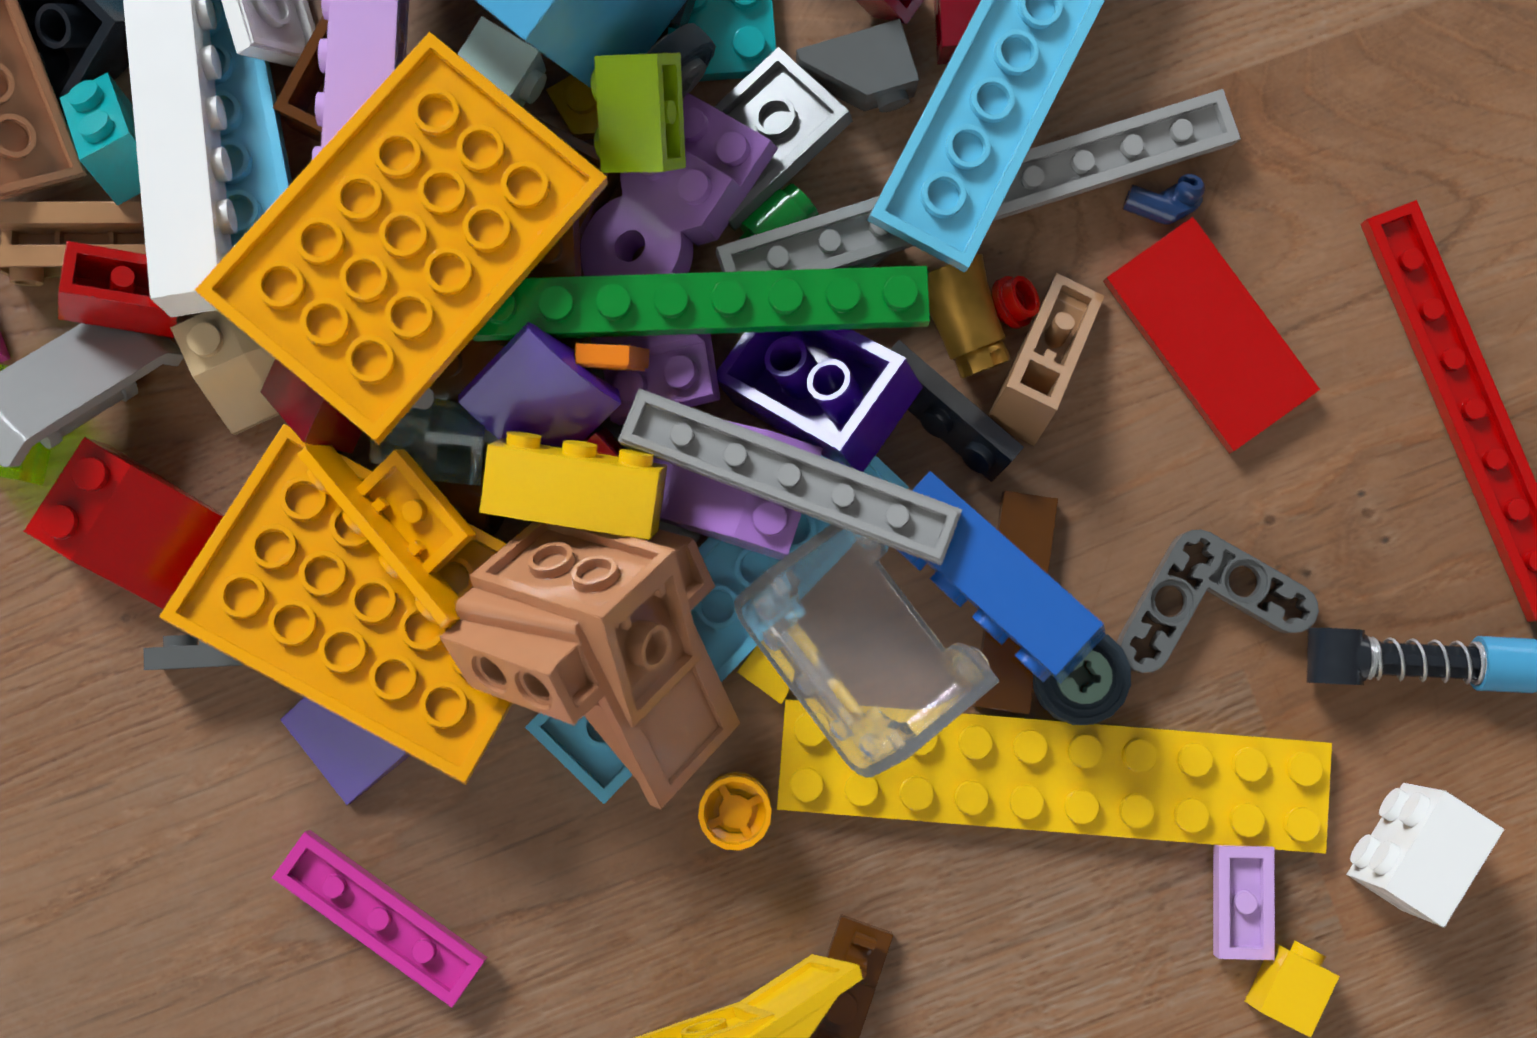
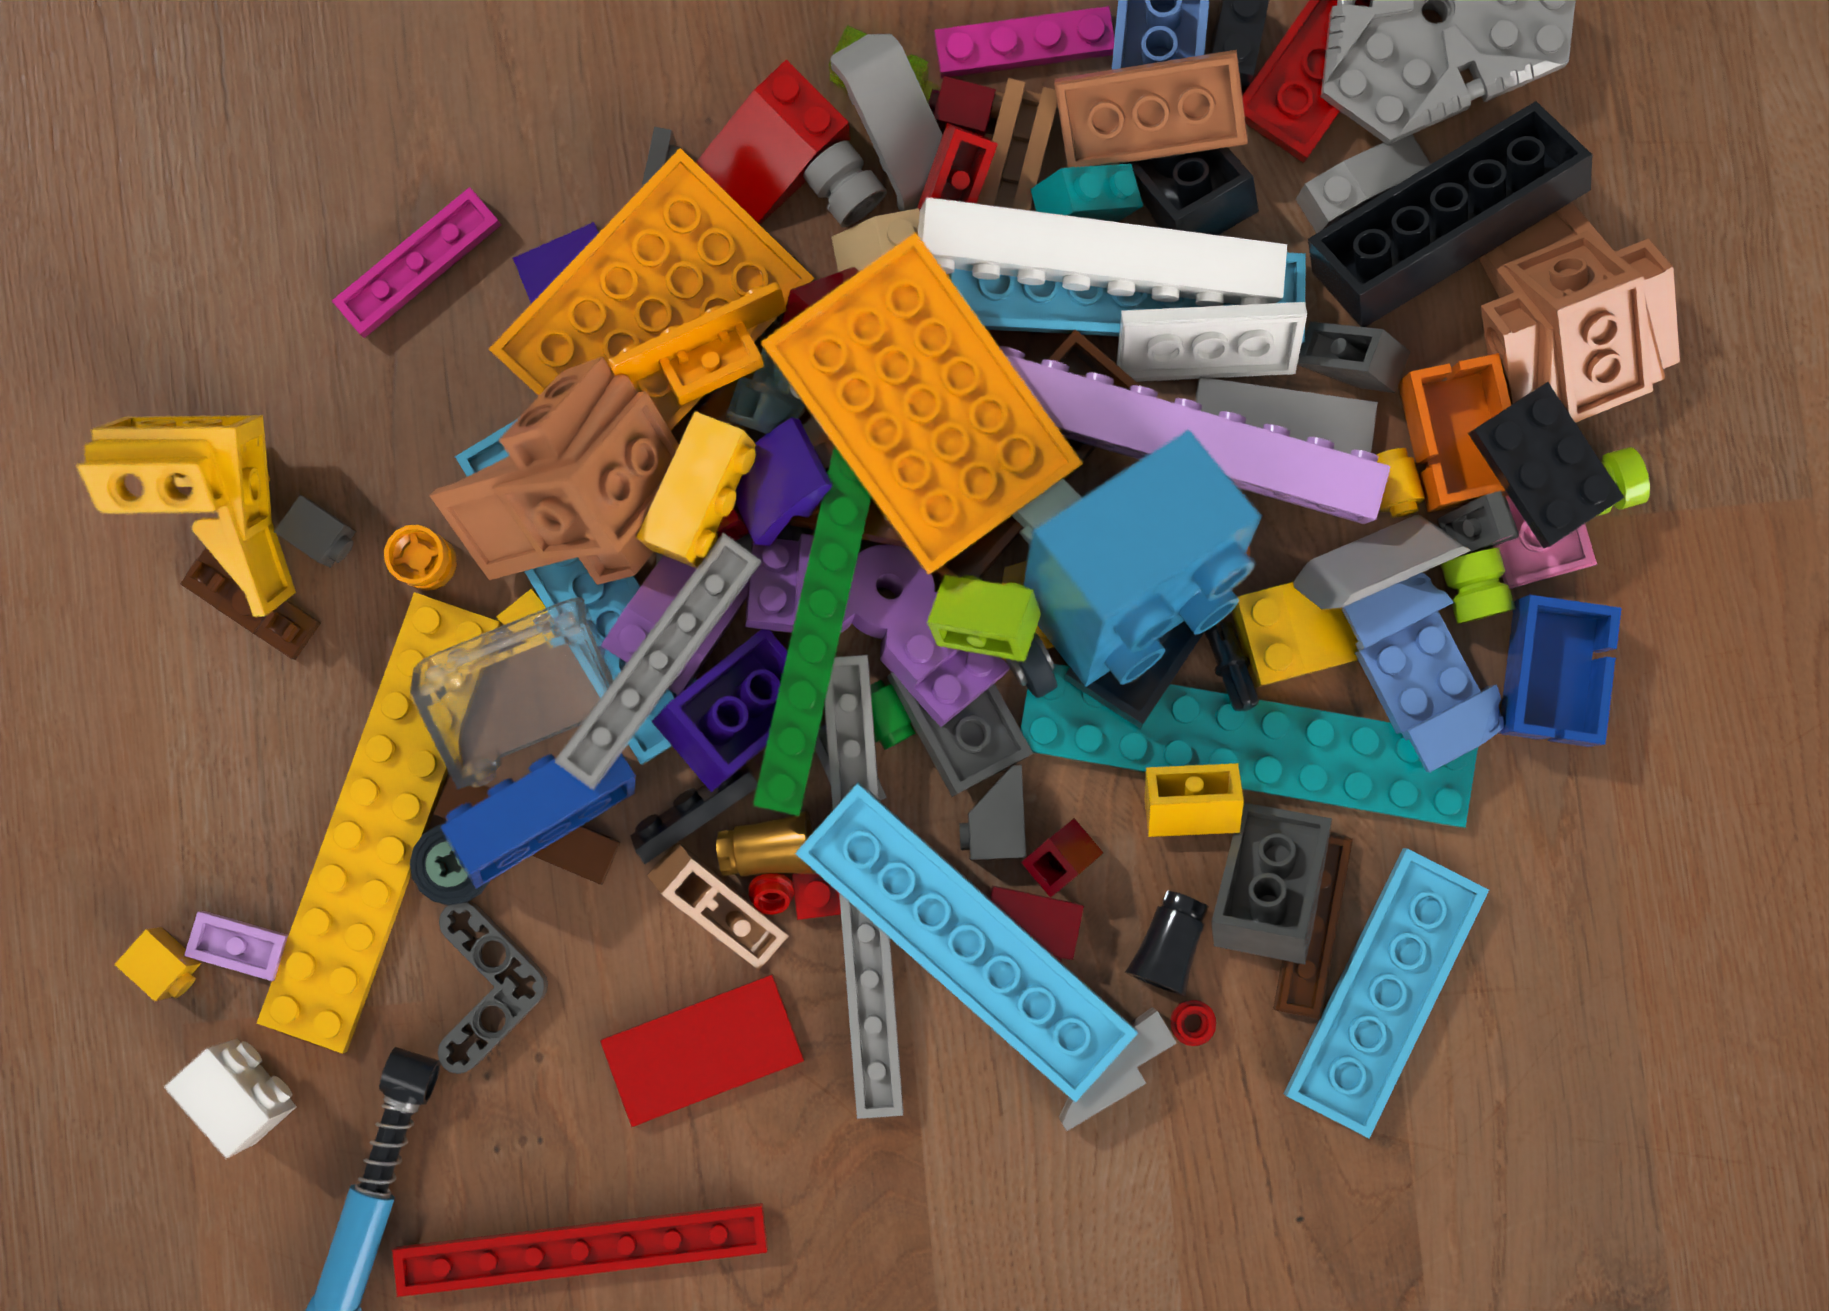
camera: 105 degrees right, 0 degrees up
orange tile [575,343,650,371] -> none
dark blue arm [1122,174,1205,225] -> none
none -> dark grey brick [274,495,356,568]
none -> red plate [792,872,841,920]
none -> light grey wheel [803,141,887,227]
none -> dark red brick [928,76,996,136]

